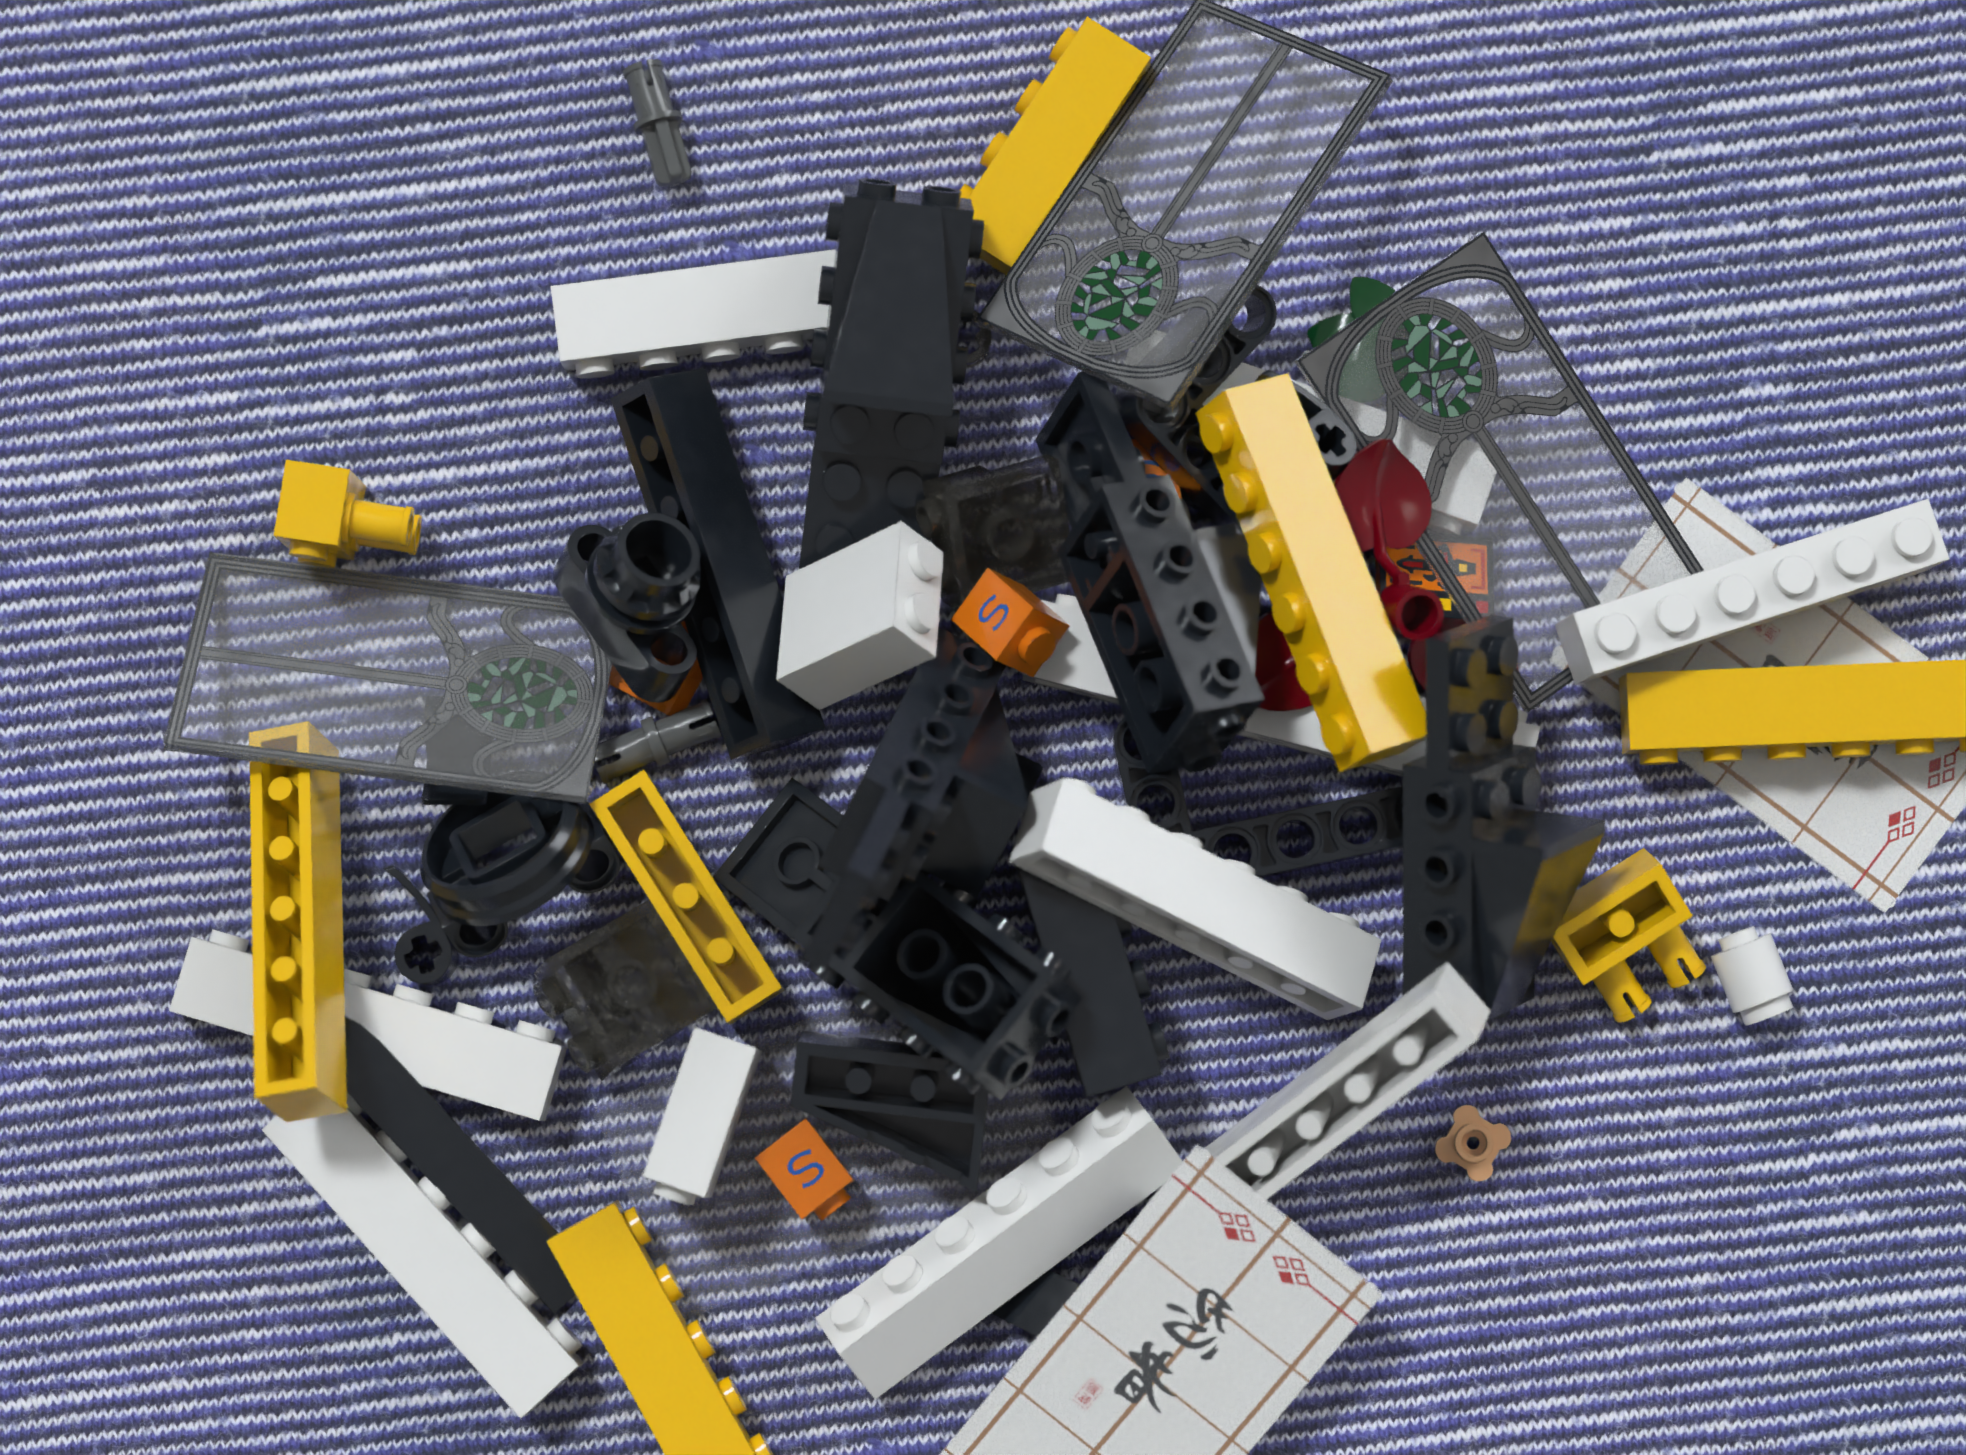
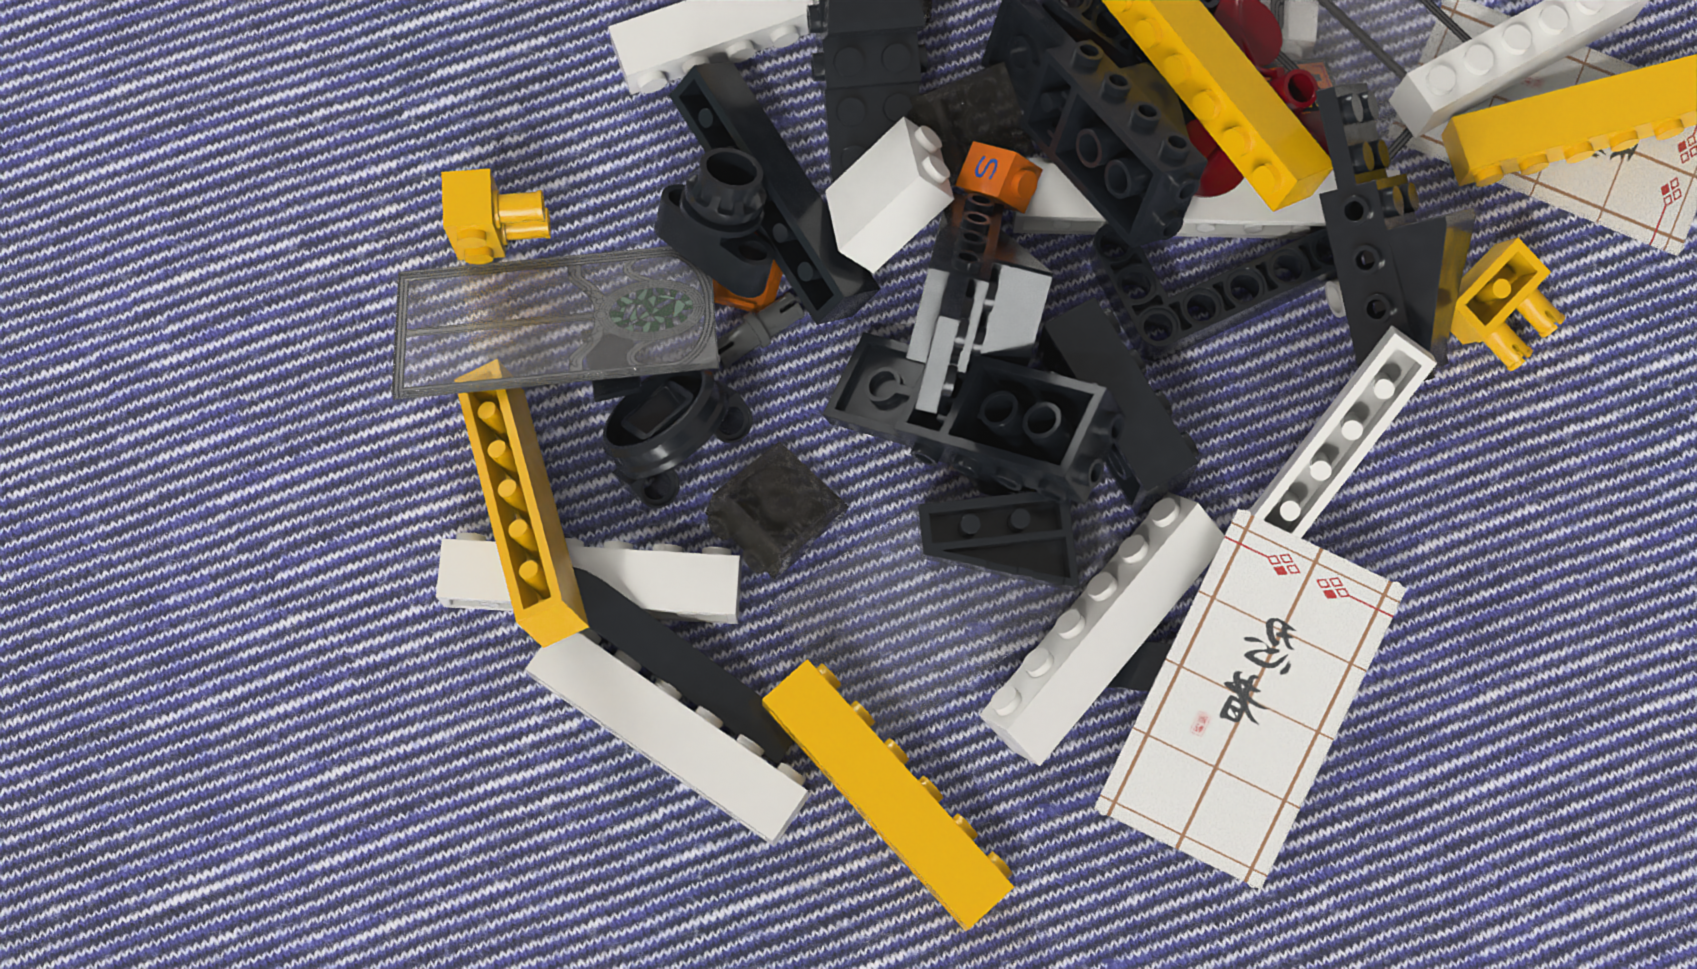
camera: 15 degrees left, 10 degrees down
black panel [384,865,459,986] -> none
yellow brick [590,770,784,1025] -> none
white brick [643,1027,762,1206] -> none
orange brick [755,1118,855,1222] -> none
white brick [1009,778,1381,1020] -> none
light nougat plate [1435,1105,1511,1181] -> none
white brick [1711,926,1793,1026] -> none

